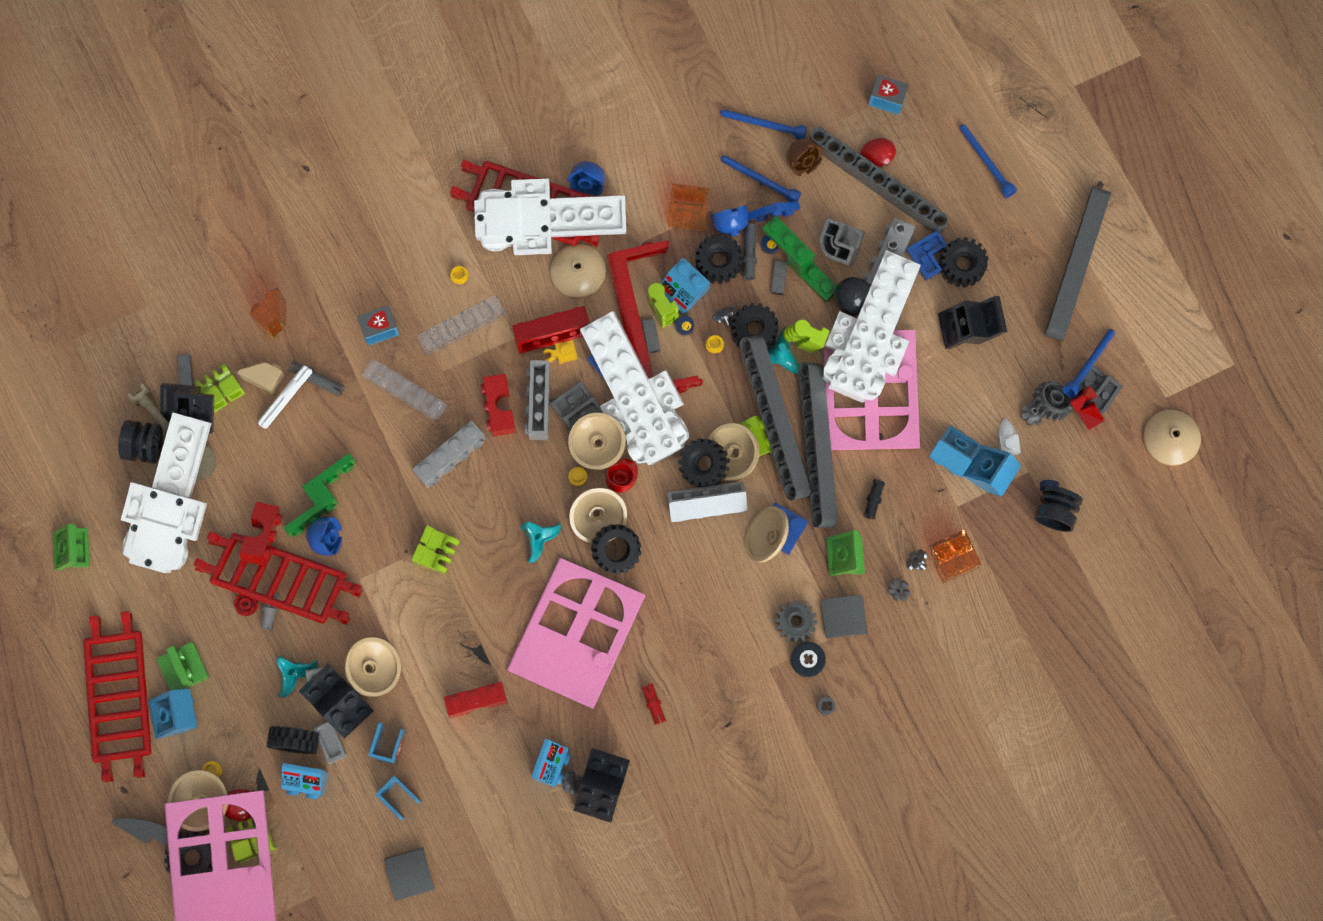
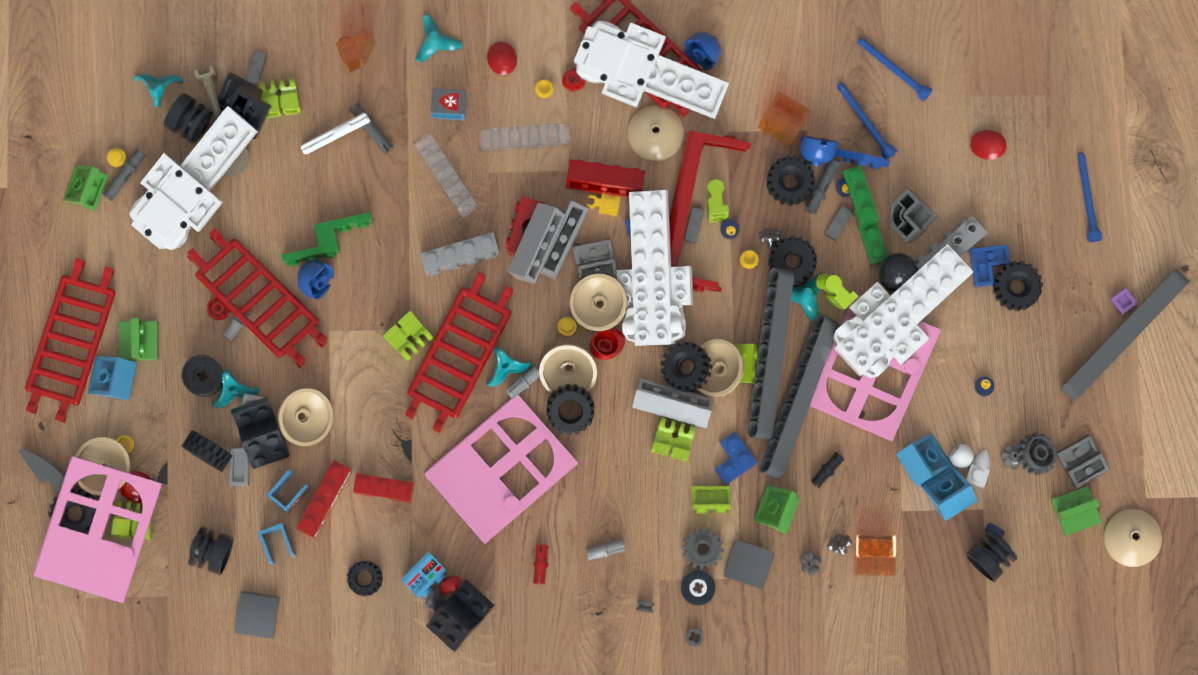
camera: 25 degrees right, 5 degrees up
tan slope [238,362,285,395] -> none
red arch [239,502,282,566] -> none
dark azure slope [281,763,329,800] -> none
dark azure slope [661,258,710,315] -> none
tan dish [745,506,789,563] -> none
reddish brown cylinder [786,138,824,176] -> none
dark grey beam [810,127,948,233] -> none
piece [869,74,909,115] -> none
black bracket [938,296,1008,349] -> none
blue piece [1063,329,1115,398] -> none
red slope [1070,386,1097,413] -> none
red slope [1079,401,1105,430] -> none
none -> dark grey pin [102,149,146,201]
none -> yellow plate [107,148,126,167]
none -> teal piece [133,74,184,107]
none -> black wheel [181,355,224,397]
none -> black wheel [188,527,234,575]
none -> red brick [296,460,352,539]
none -> black tyre [347,561,383,596]
none -> red bar [405,272,513,433]
none -> teal piece [415,14,463,63]
none -> red plate [440,575,462,595]
none -> red hat [487,42,517,76]
none -> light grey axle [506,367,540,399]
none -> light grey brick [507,203,565,284]
none -> red plate [562,68,585,92]
none -> light grey axle [586,540,625,561]
none -> dark grey bush [636,600,655,613]
none -> lime legs [651,417,696,461]
none -> lime bracket [692,486,732,514]
none -> white piece [949,444,974,468]
none -> dark blue tile [974,377,994,397]
none -> bright green bracket [1051,486,1102,536]
none -> medium lavender plate [1110,288,1138,315]

